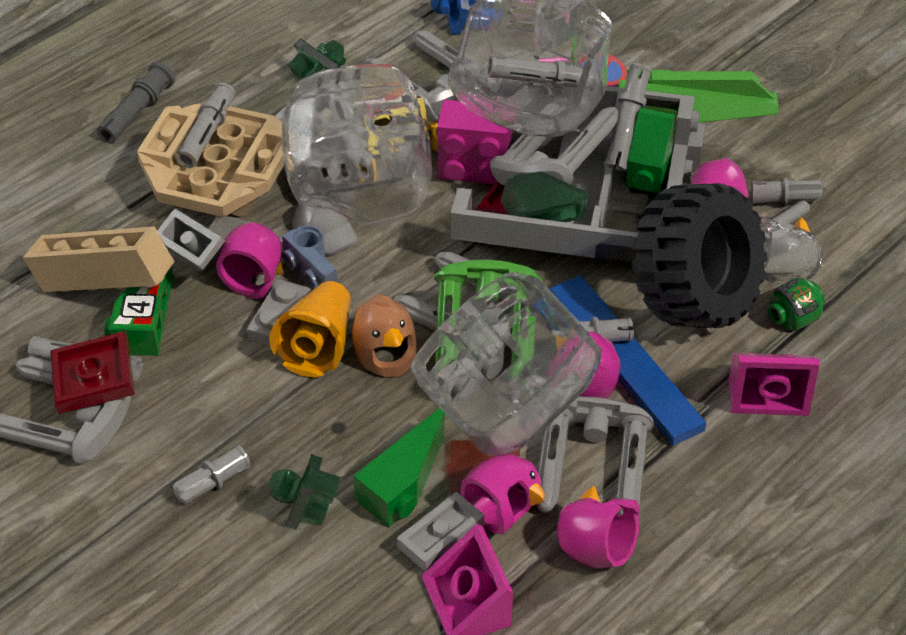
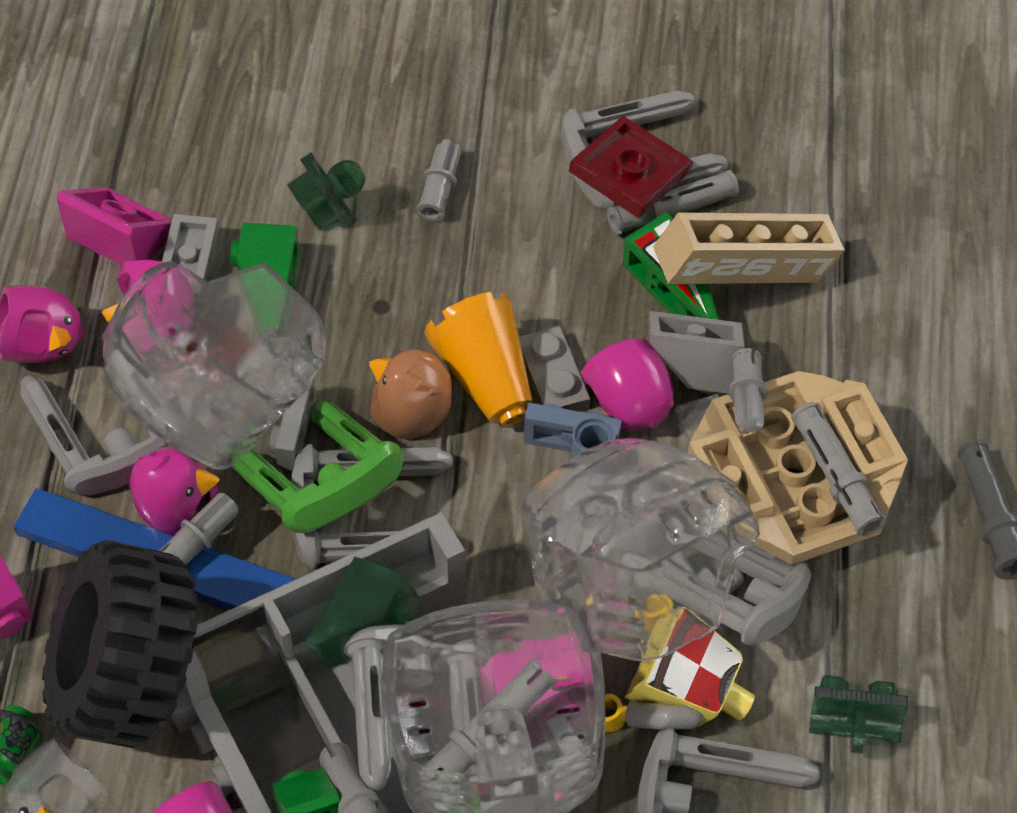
camera: 140 degrees right, 10 degrees up
none -> light grey axle [729,348,767,434]

